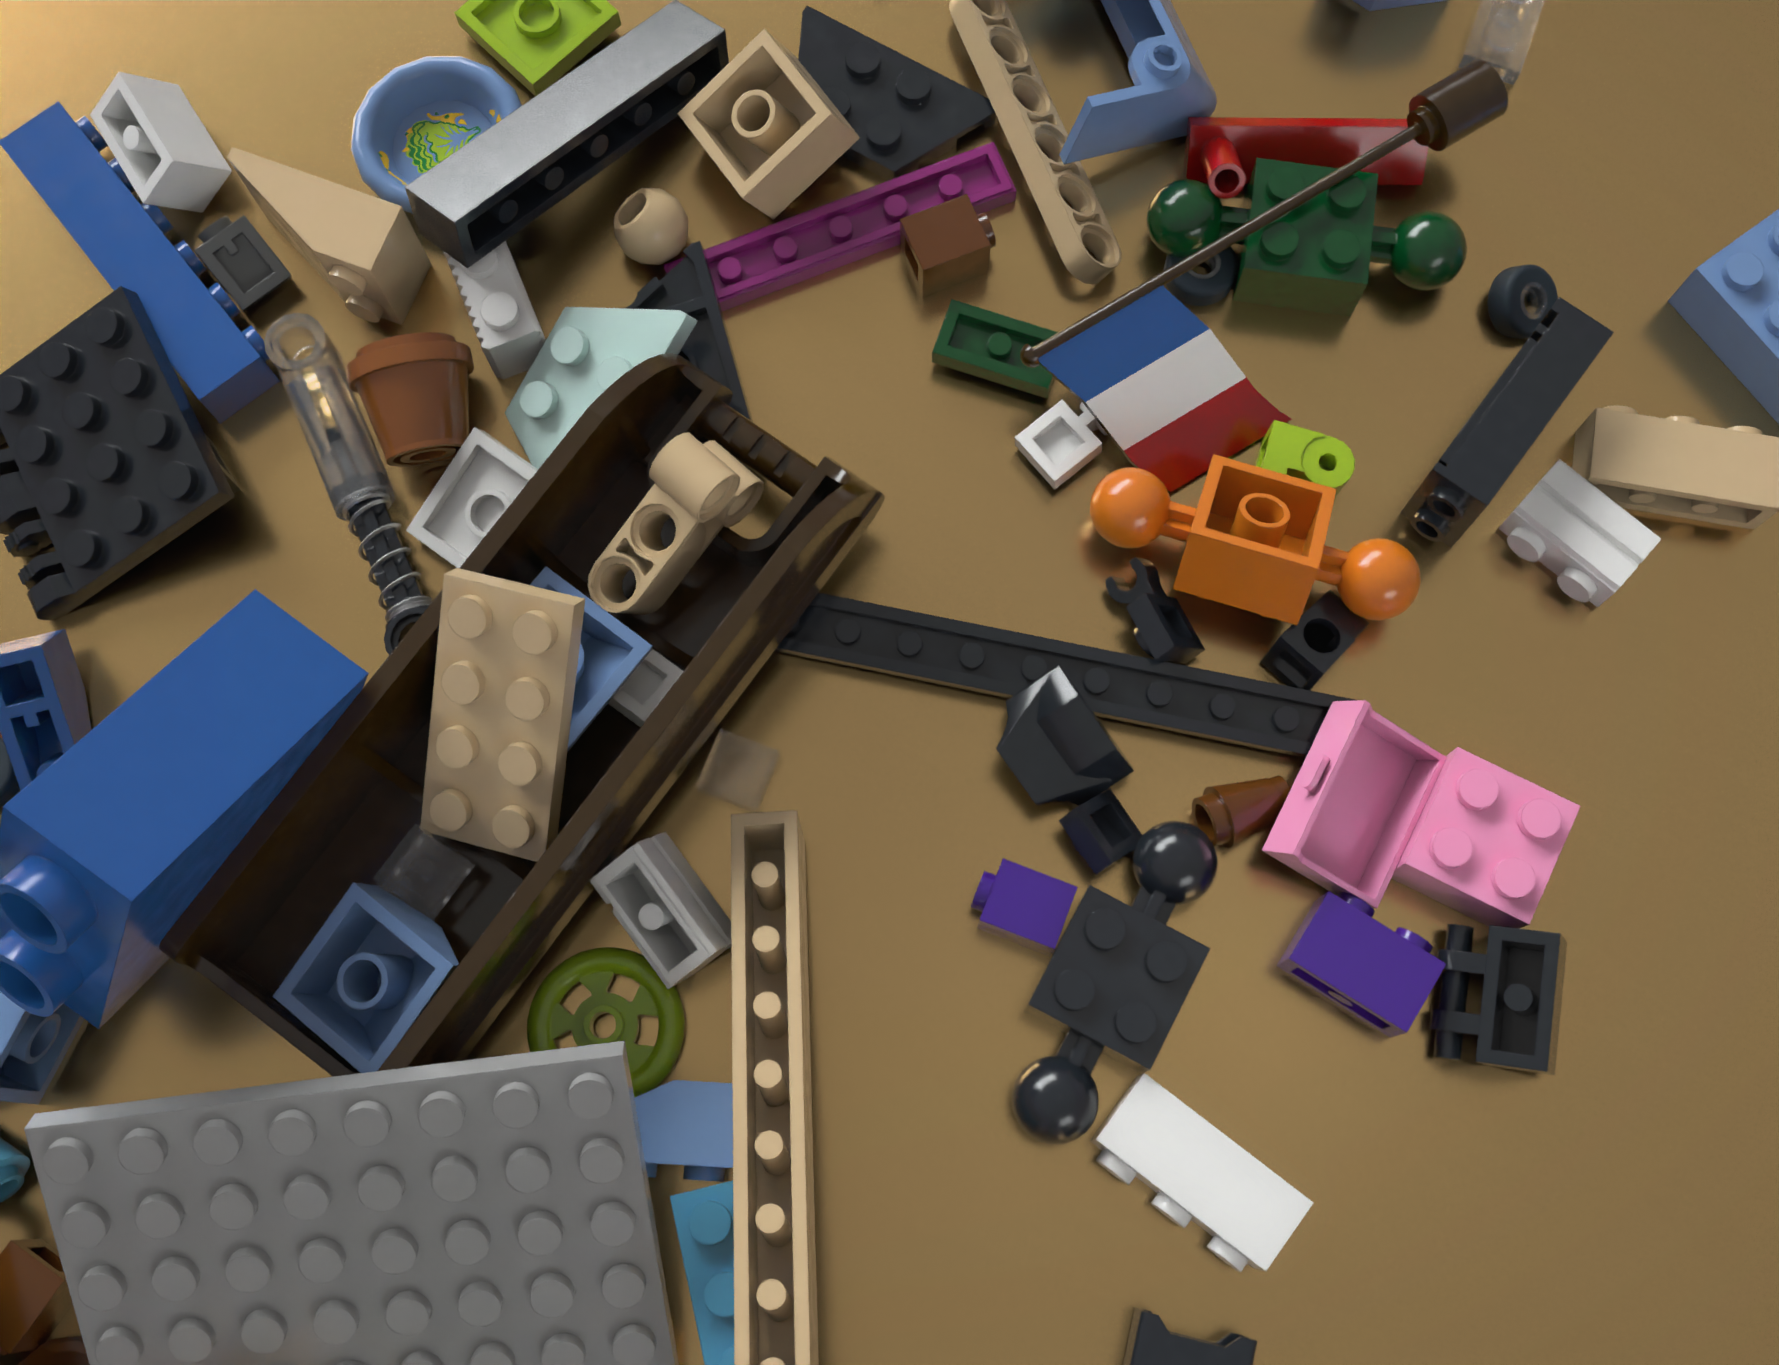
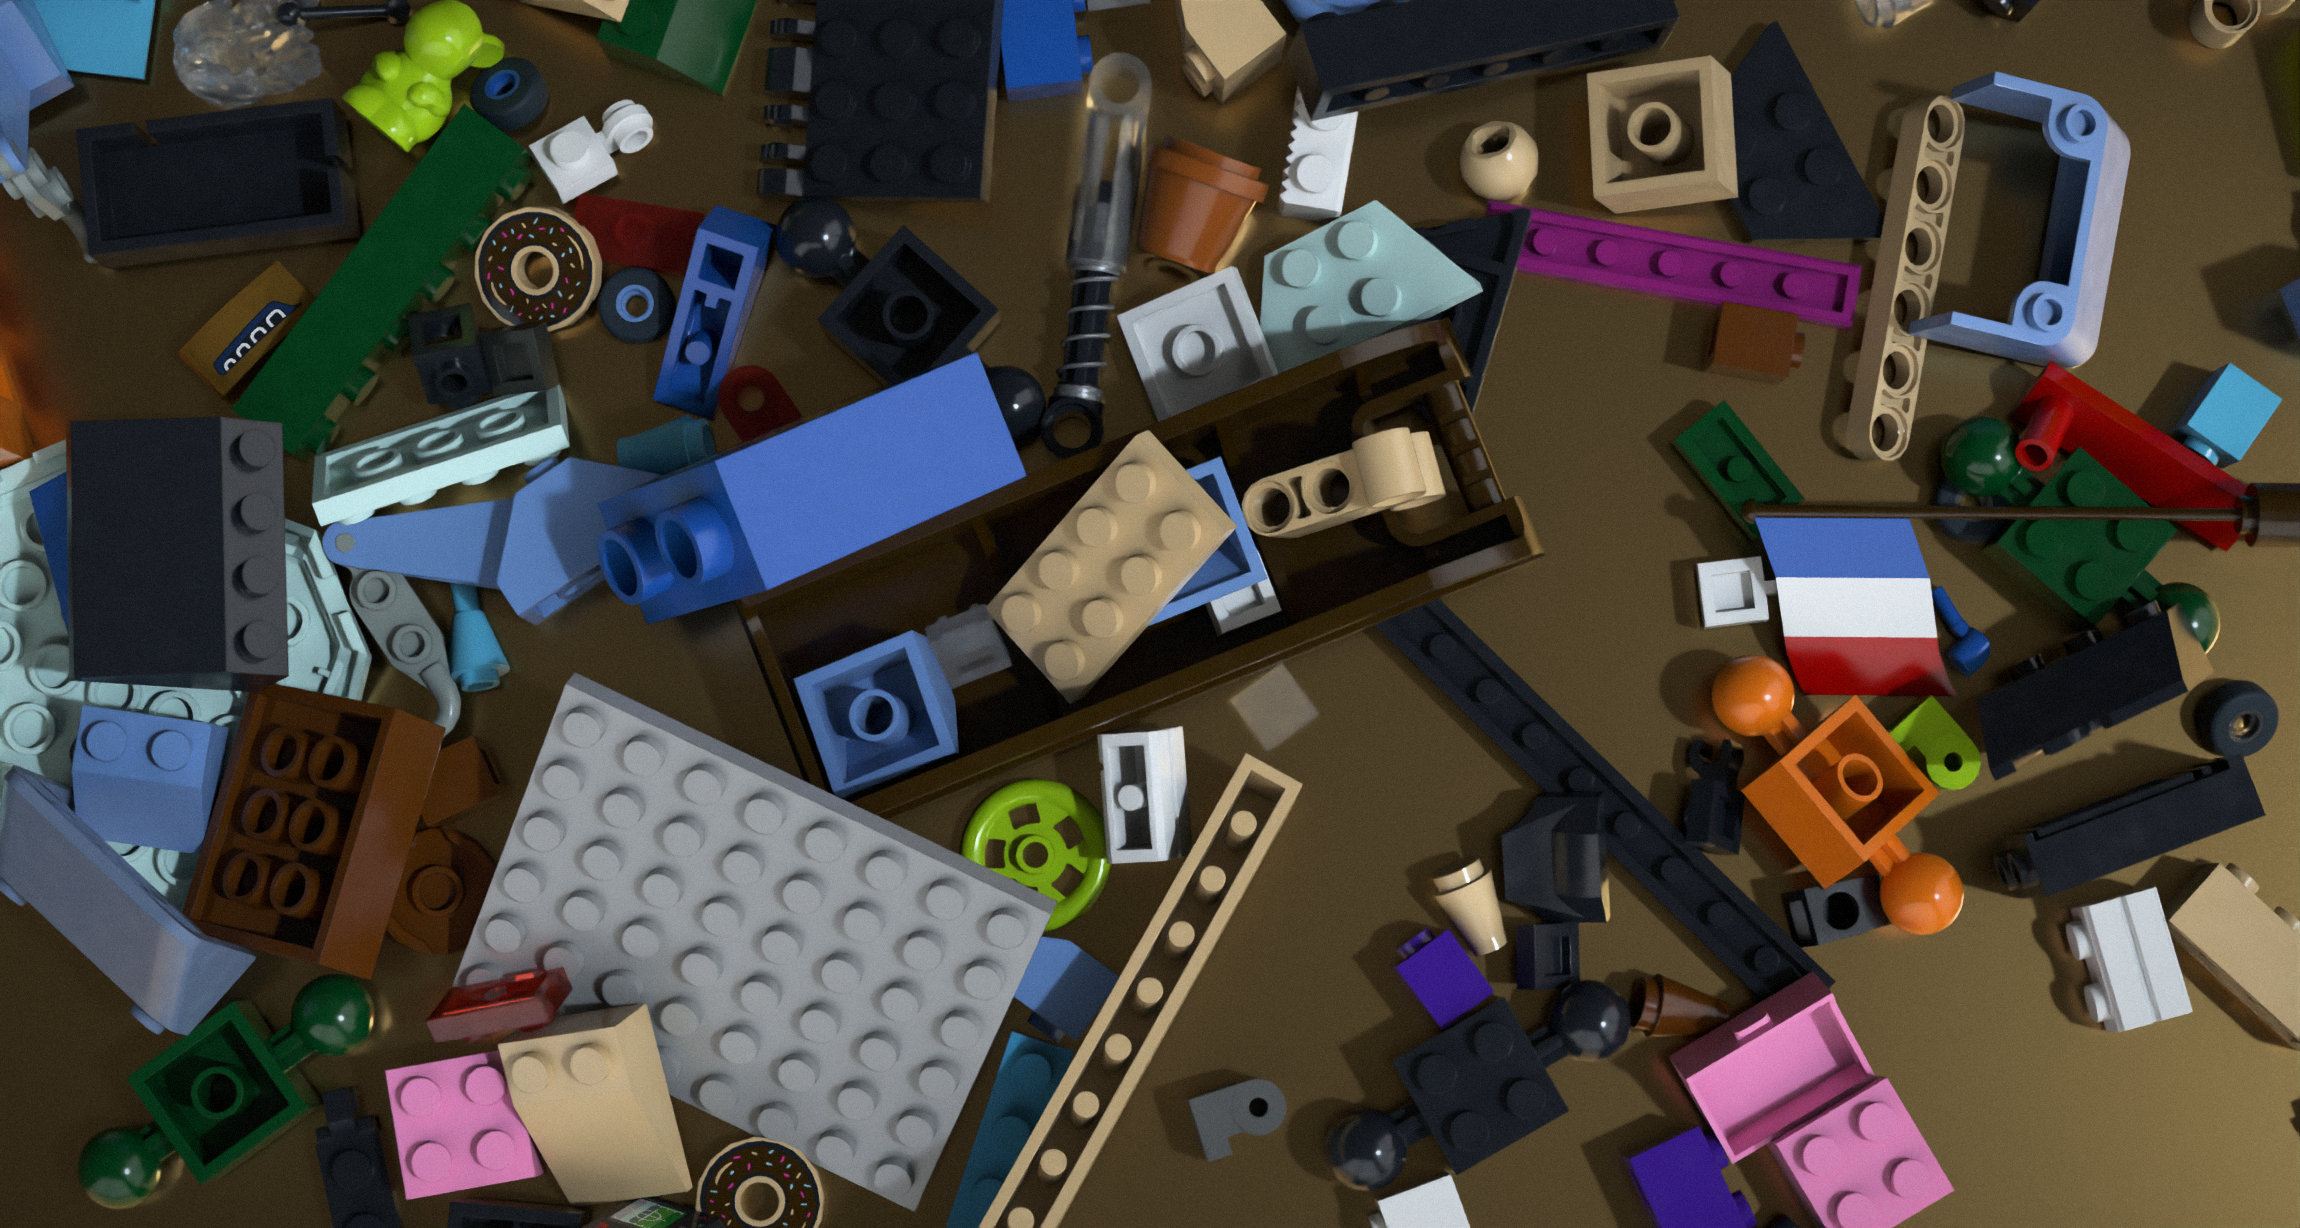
camera: 25 degrees right, 10 degrees up
none -> black brick [775,196,1046,445]
none -> dark grey leg [1185,1078,1287,1162]
none -> tan cone [1432,856,1509,956]
none -> blue hand [1932,586,1991,676]
none -> black wedge [1977,600,2214,781]
none -> medium azure brick [2171,363,2283,469]

